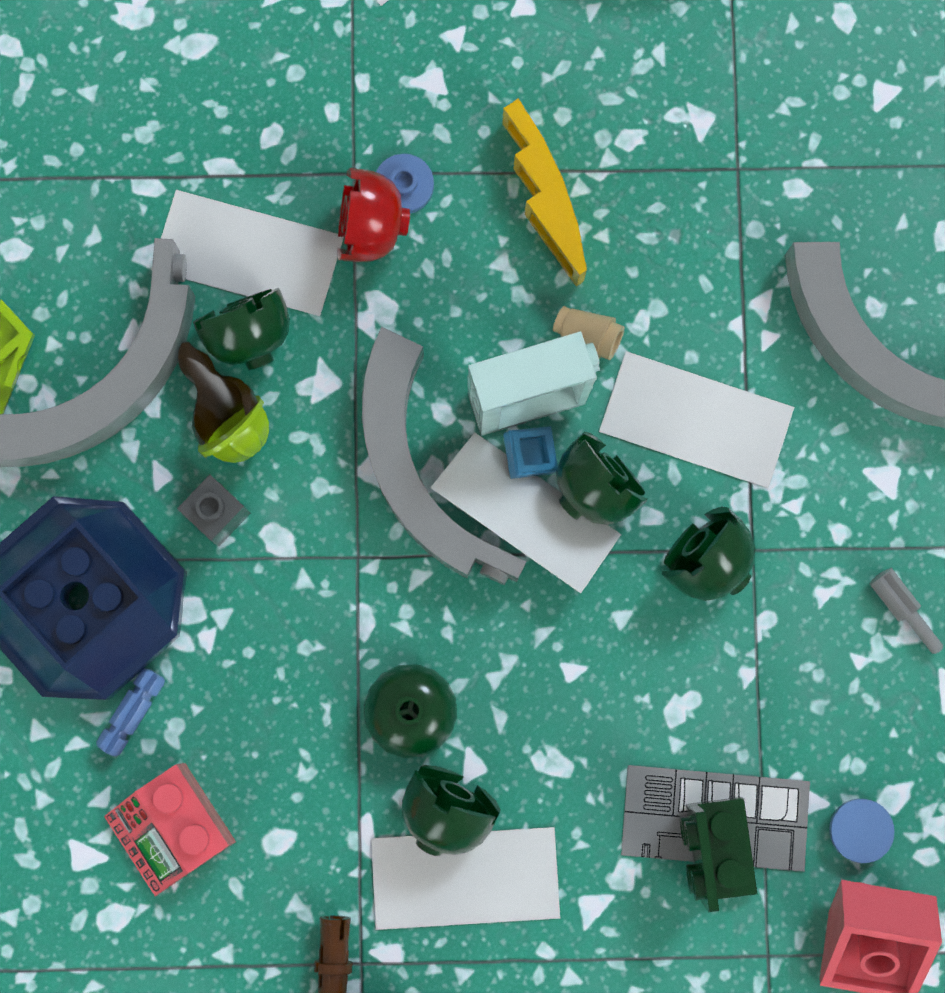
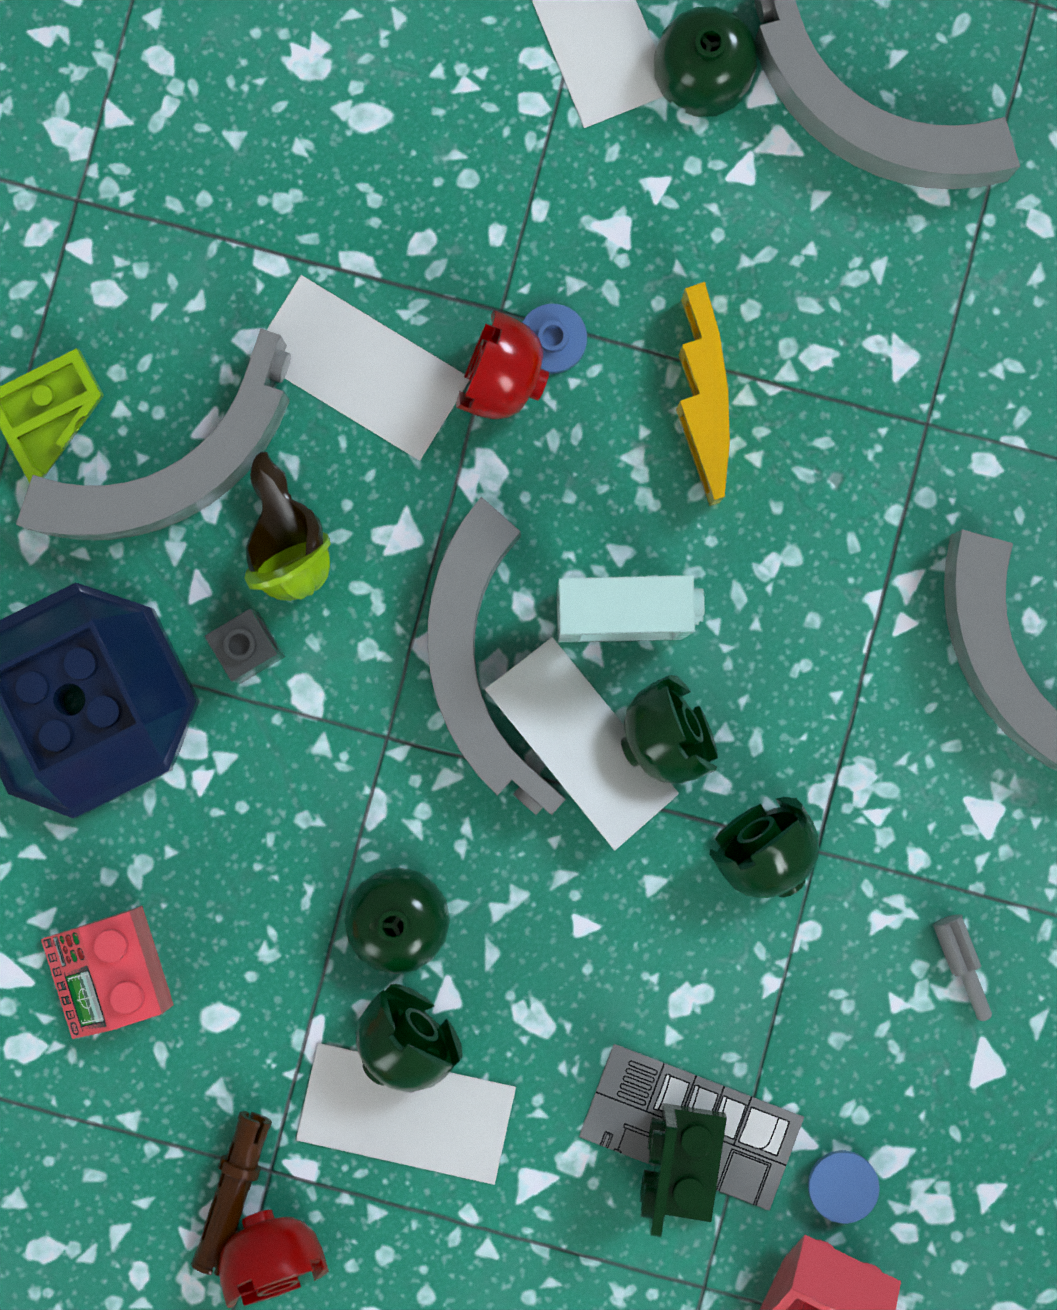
camera: 20 degrees right, 5 degrees up
medium blue axle [96,668,165,757] -> none
dark green cylinder [193,288,290,370] -> none
dark azure tile [503,426,558,479] -> none
tan cone [553,306,625,360] -> none
white sticker [599,351,795,489] -> none

